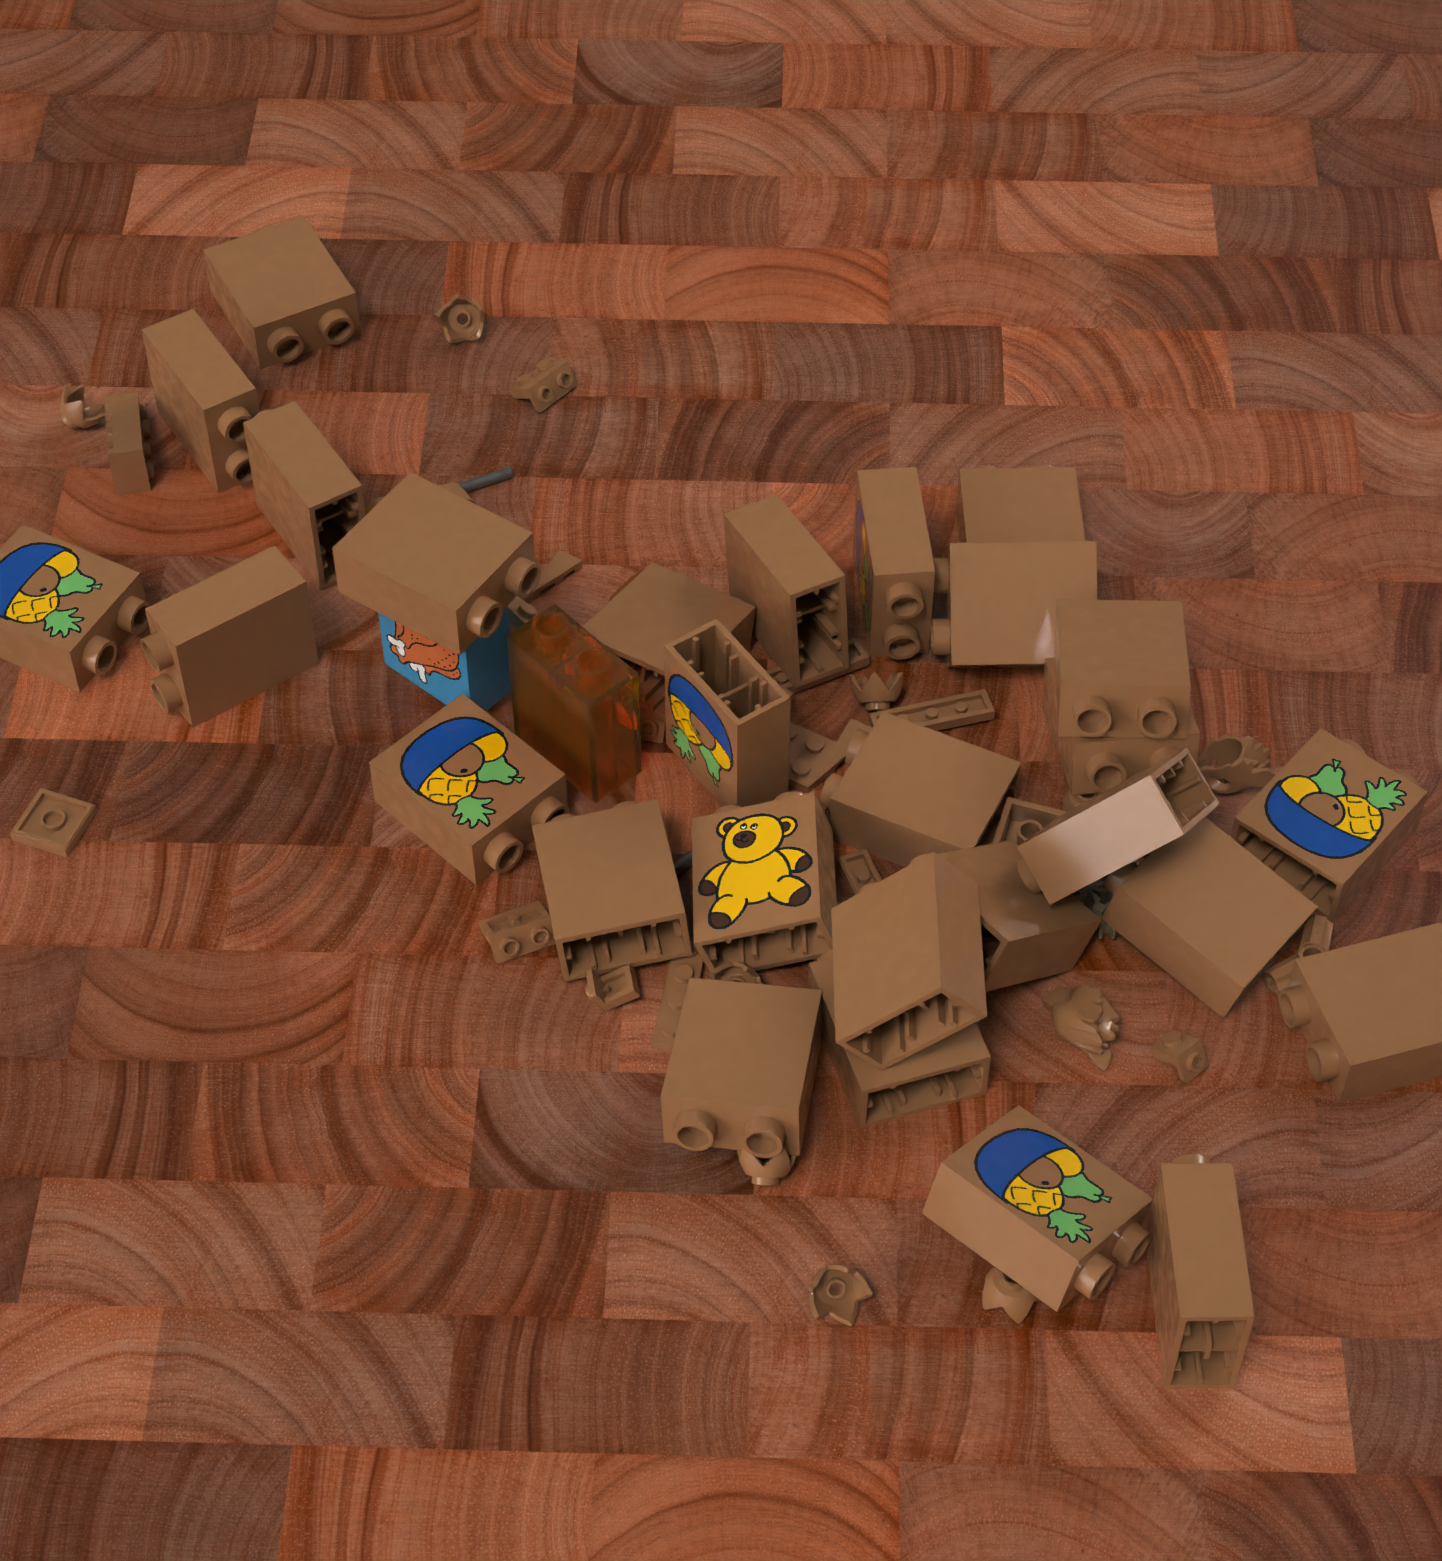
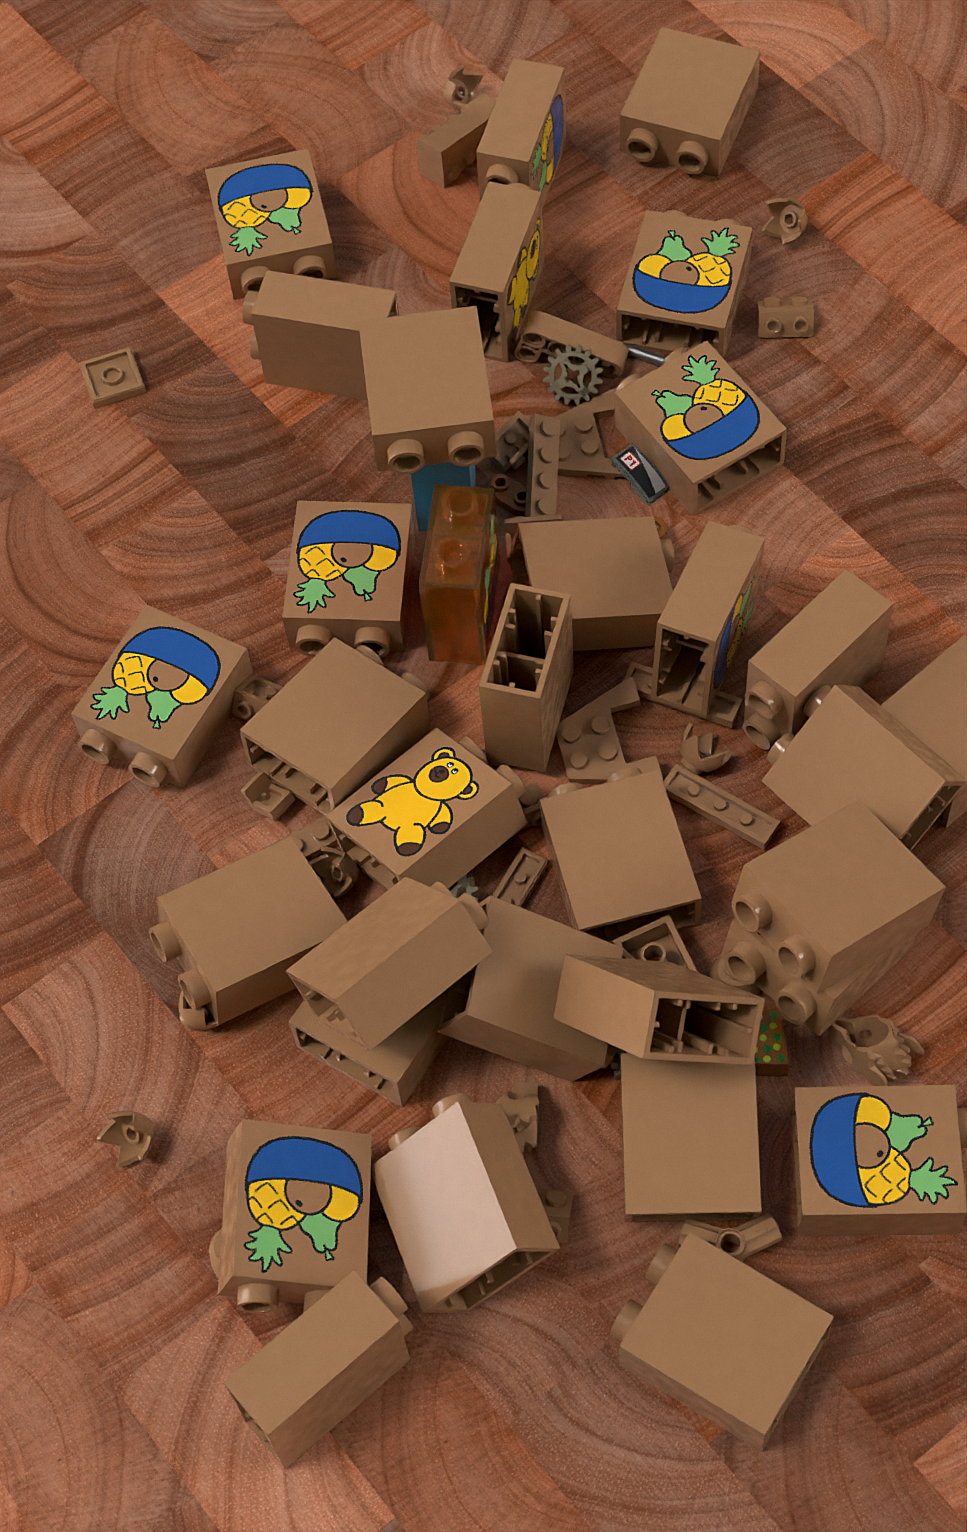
camera: 55 degrees right, 10 degrees up
none -> medium nougat brick [71,604,254,789]
none -> medium nougat brick [371,1093,560,1313]
none -> slope [611,443,670,506]
none -> medium nougat brick [615,341,787,516]
none -> medium nougat brick [616,210,753,359]

